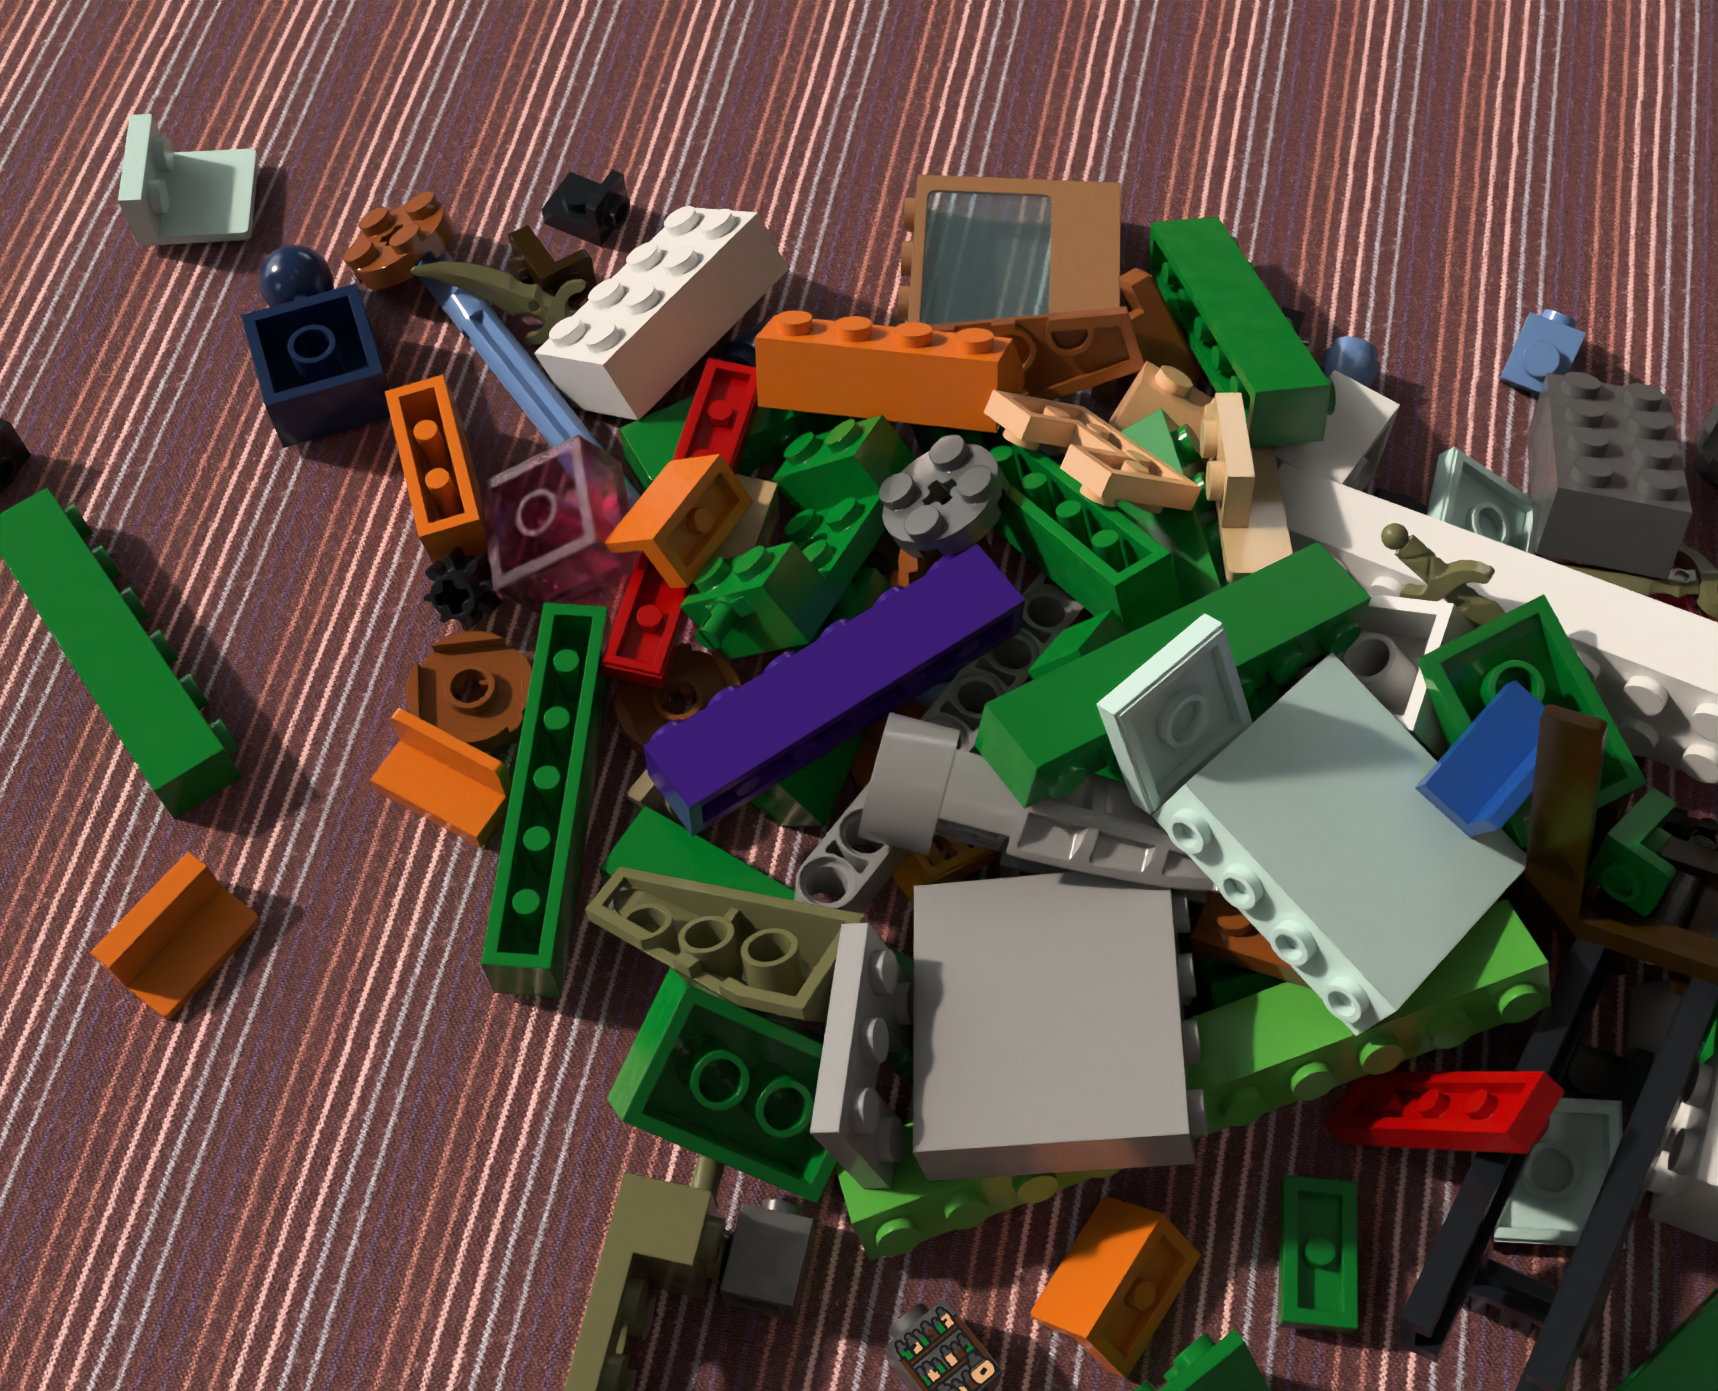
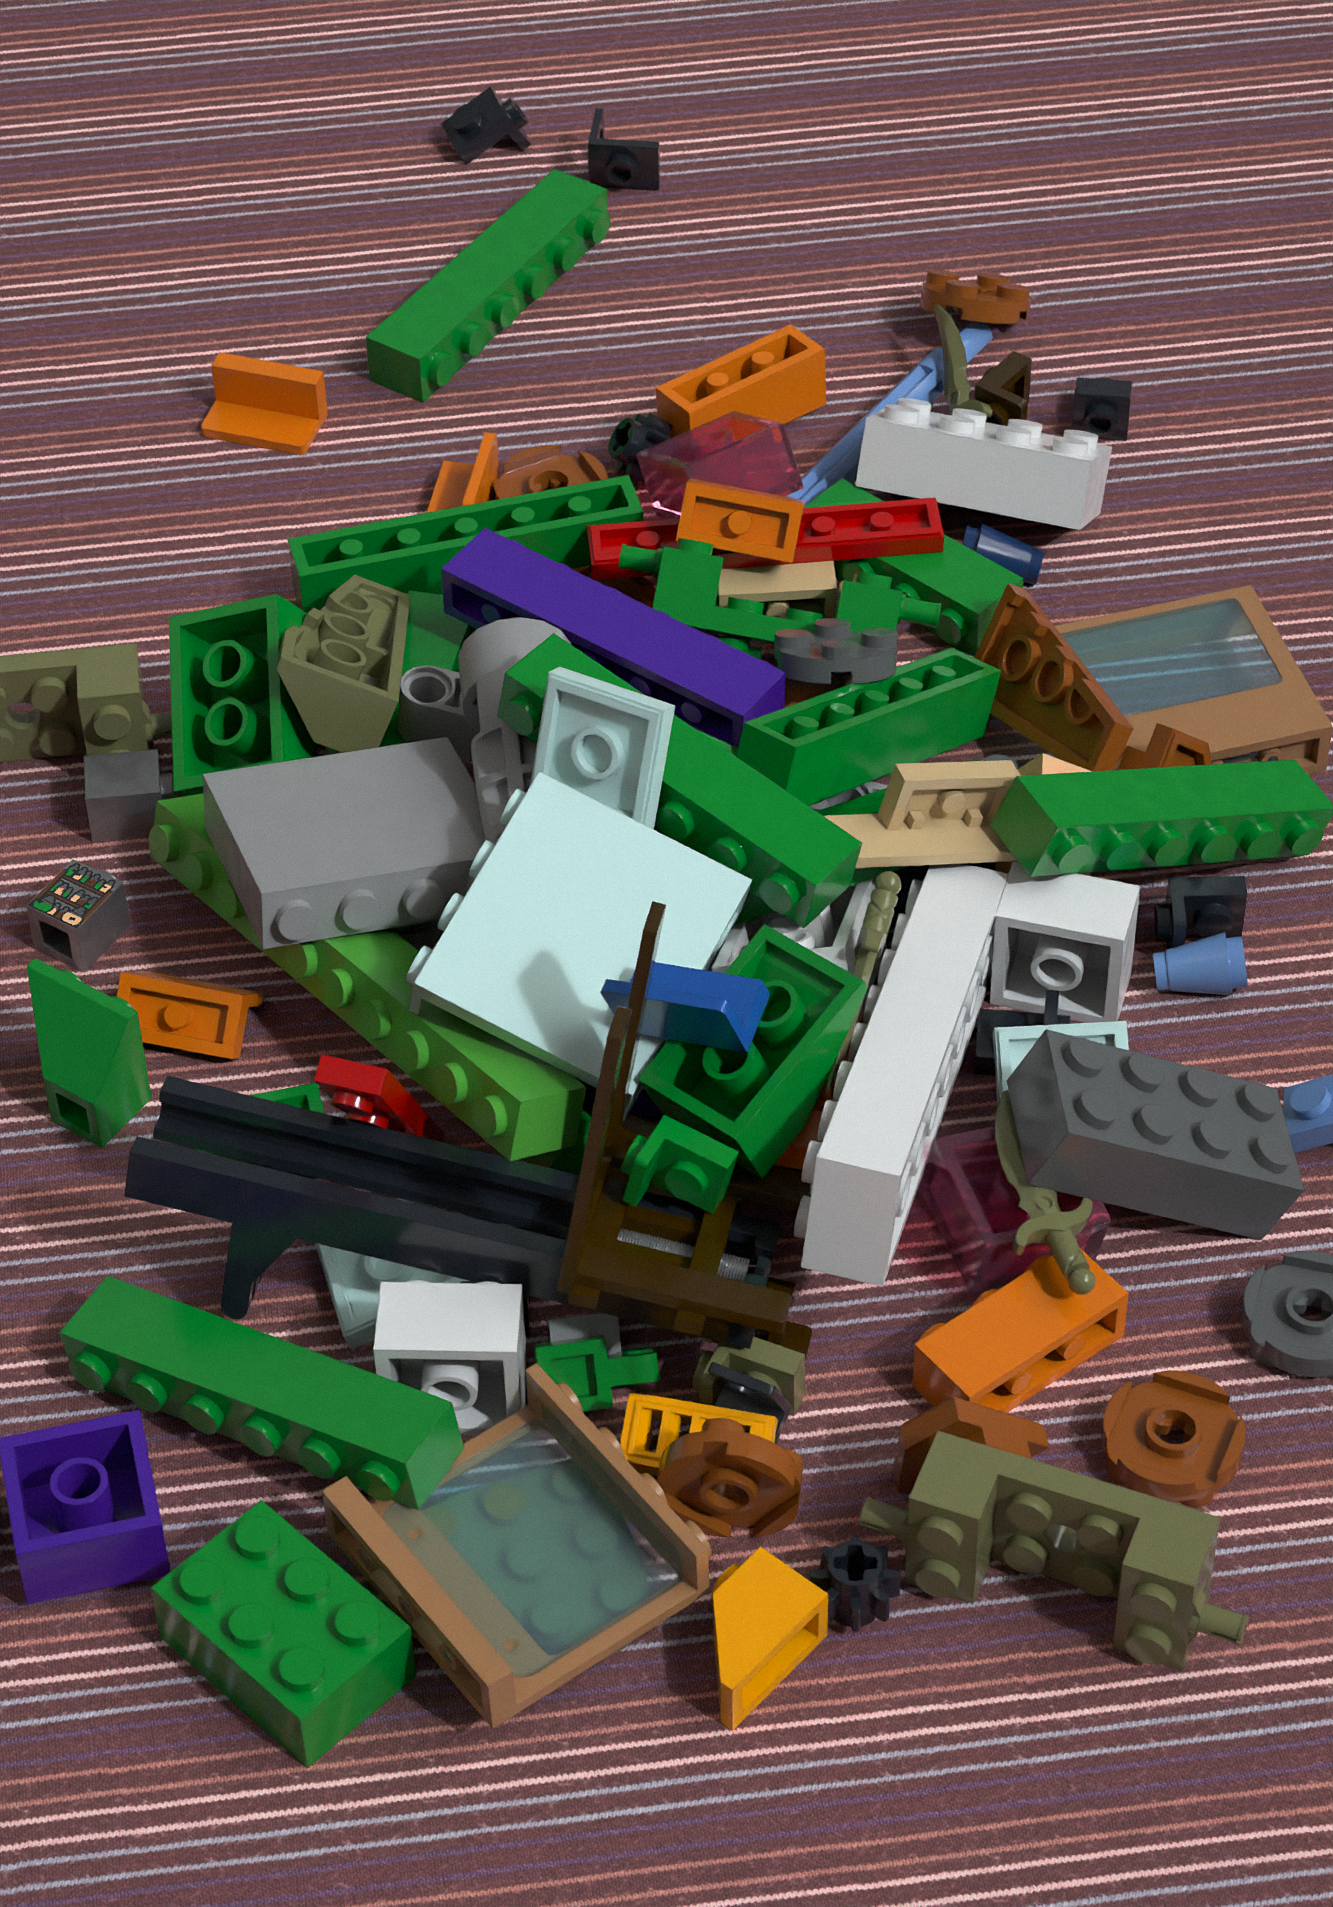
camera: 70 degrees right, 15 degrees down
light aqua bracket [118,114,259,246] -> none
dark blue brick [241,245,391,448] -> none
orange wedge [755,310,1025,433] -> none
light grey plate [810,922,914,1189] -> none
light nougat plate [984,390,1202,514] -> none

